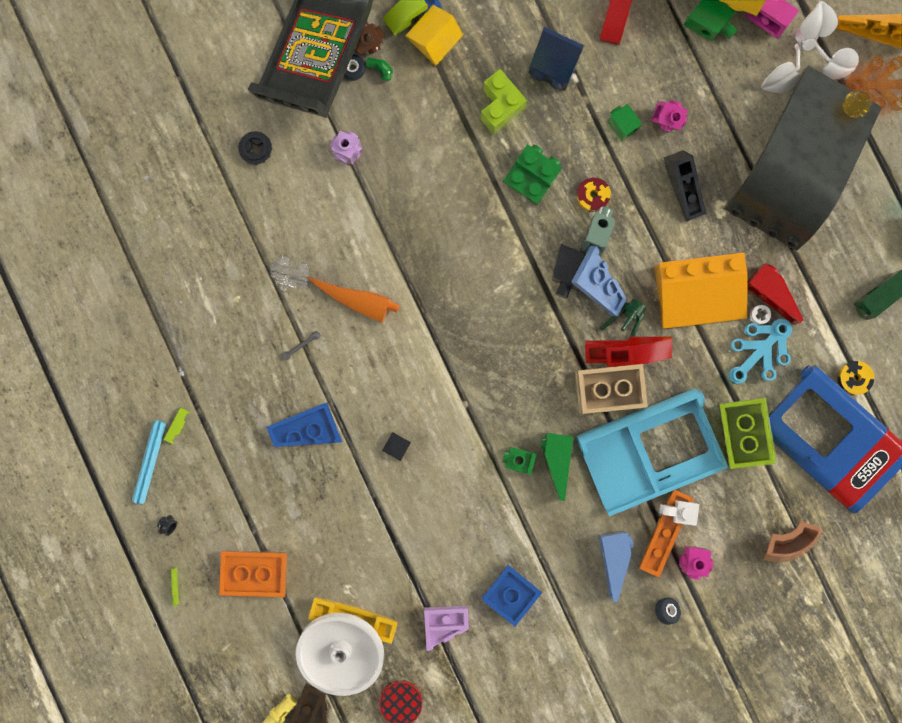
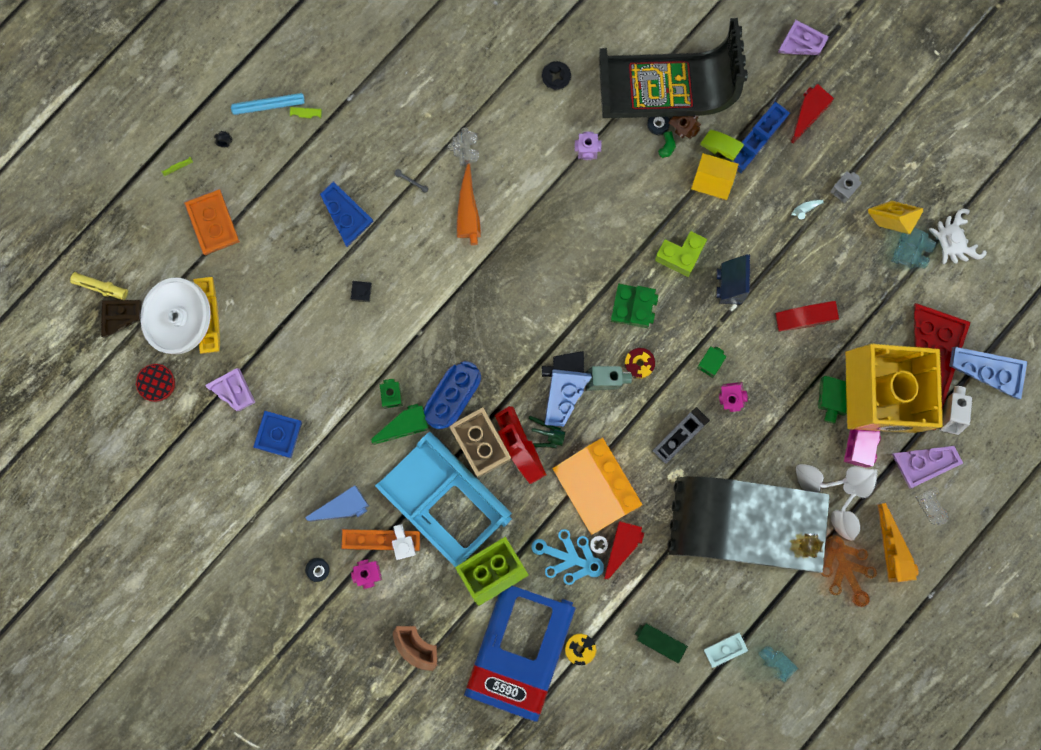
camera: 75 degrees right, 5 degrees down
none -> blue tile [424,361,481,429]

